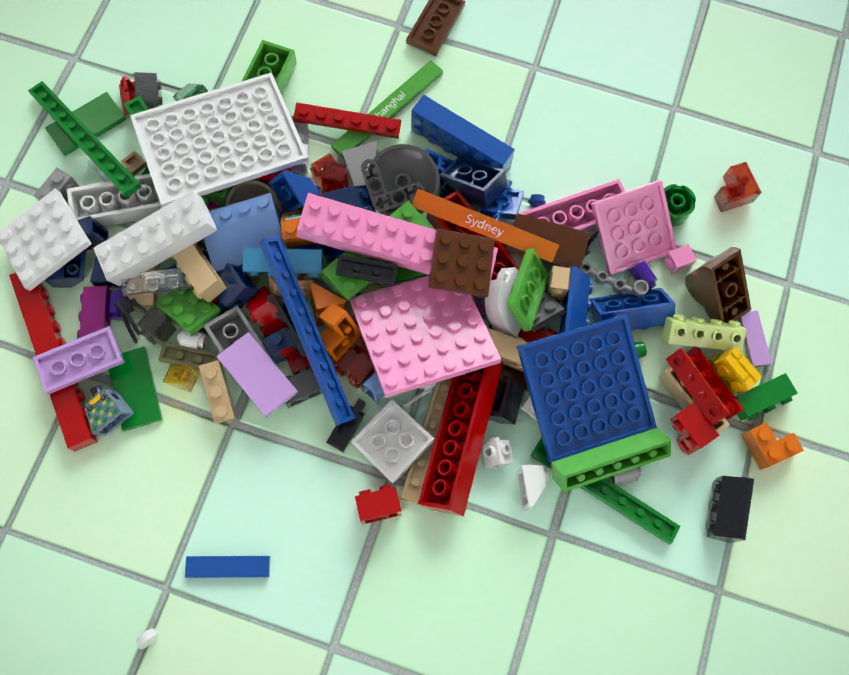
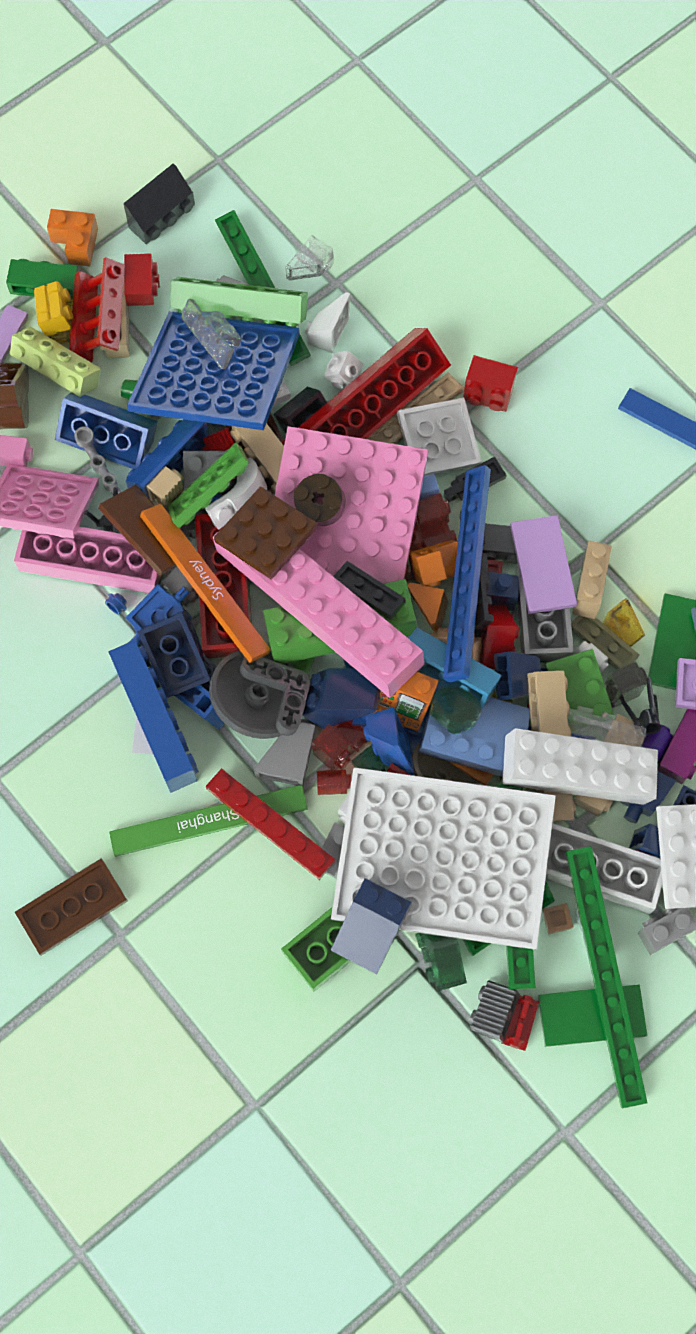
camera: 145 degrees left, 0 degrees up
dark purple brick [629,261,658,291] -> none
none -> clear bracket [181,299,242,369]
none -> clear slope [285,235,334,281]
none -> dark brown brick [294,474,346,526]
none -> slope [331,878,412,975]
none -> clear green tile [429,686,481,734]

